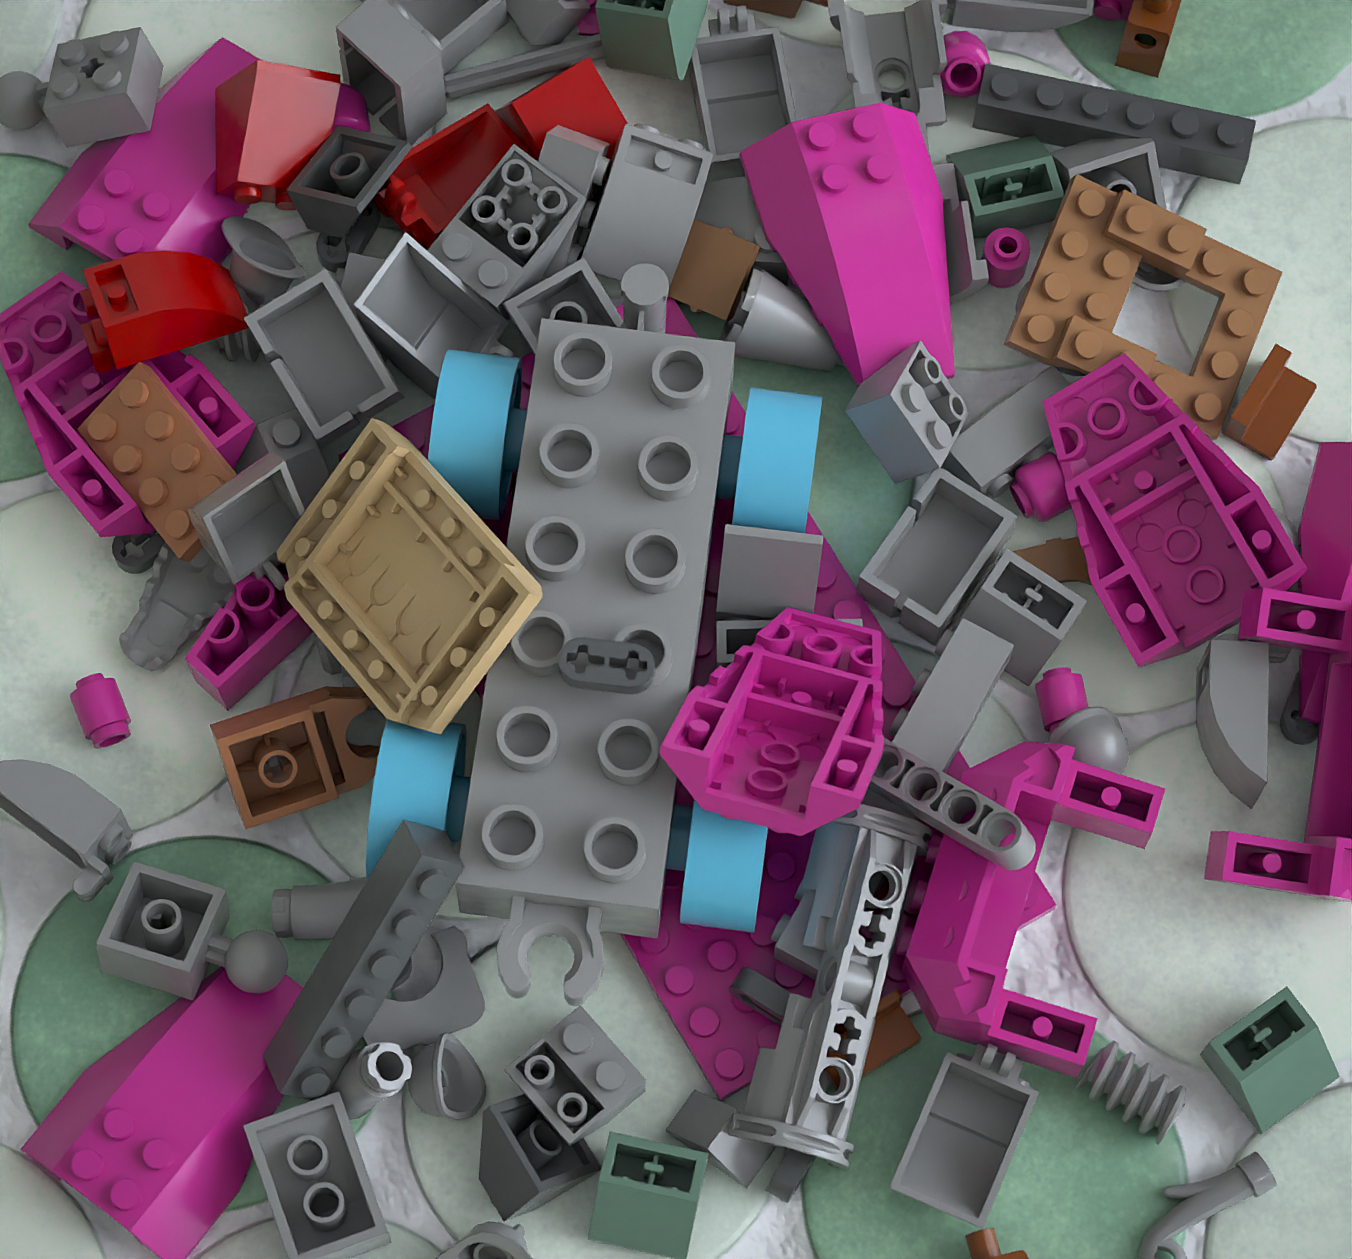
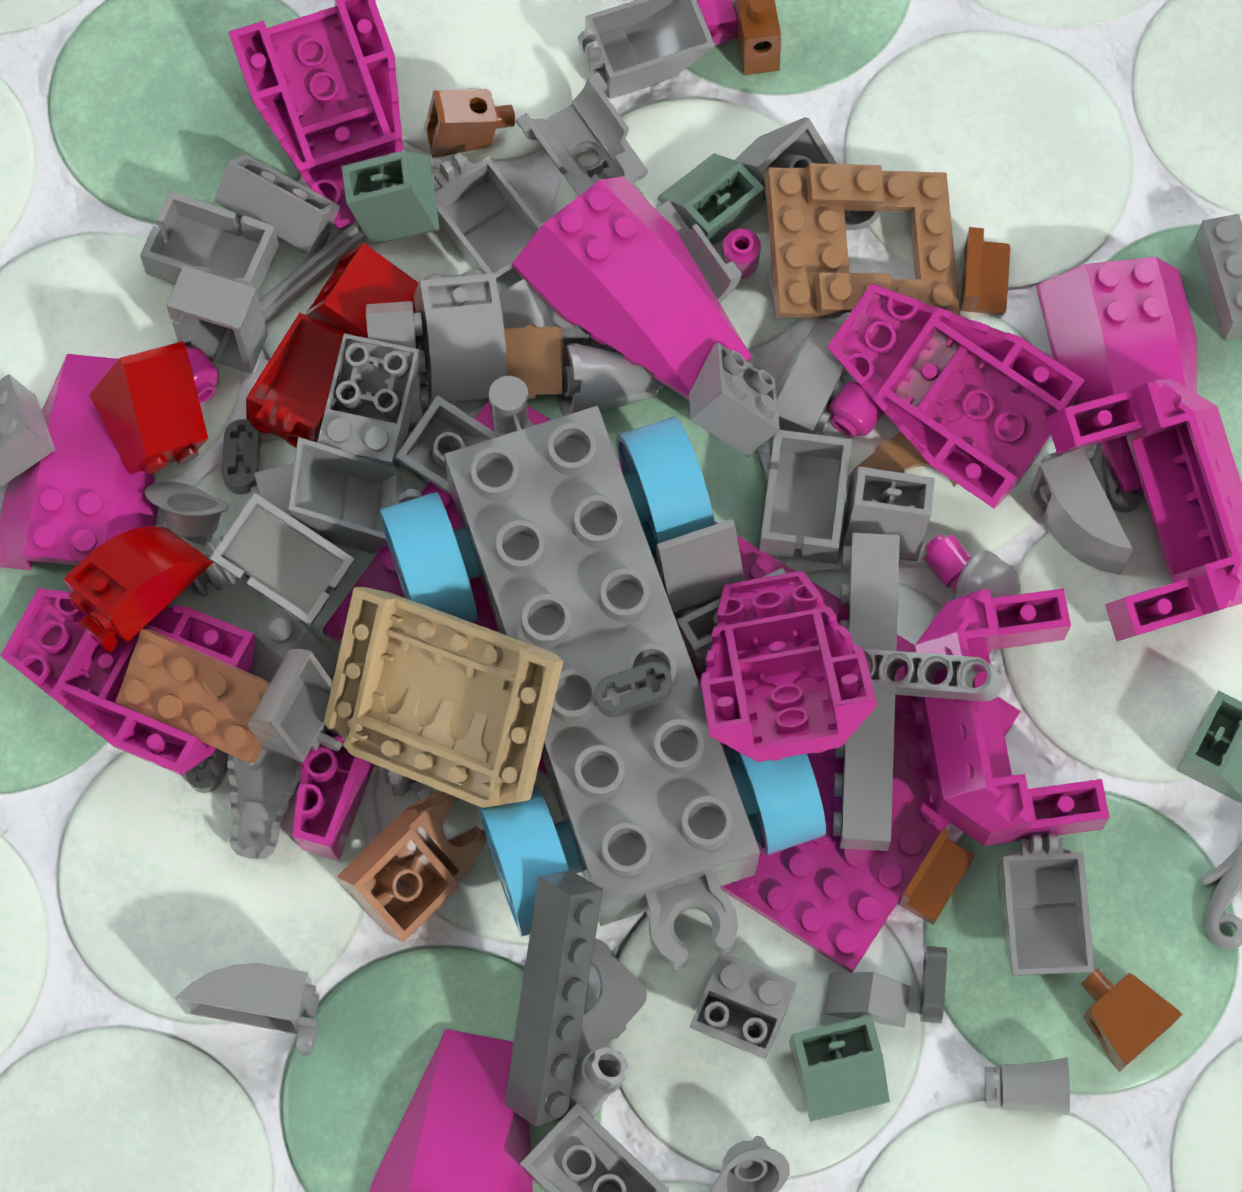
camera: 25 degrees left, 0 degrees up
dark pink brick [70,673,131,749] -> none
light grey brick [96,861,288,1000] -> none
light grey plant [271,877,367,940] -> none
dark grey slope [286,125,411,238] -> none
light grey helmet [407,1033,486,1120] -> none
dark grey slope [479,1094,601,1222] -> none
light grey piece [728,804,933,1169] -> none
dark grey beam [728,967,791,1026] -> none
dark pink head [940,31,991,98] -> none
dark grey brick [972,63,1256,184] -> none
light grey piece [1074,1041,1186,1144] -> none

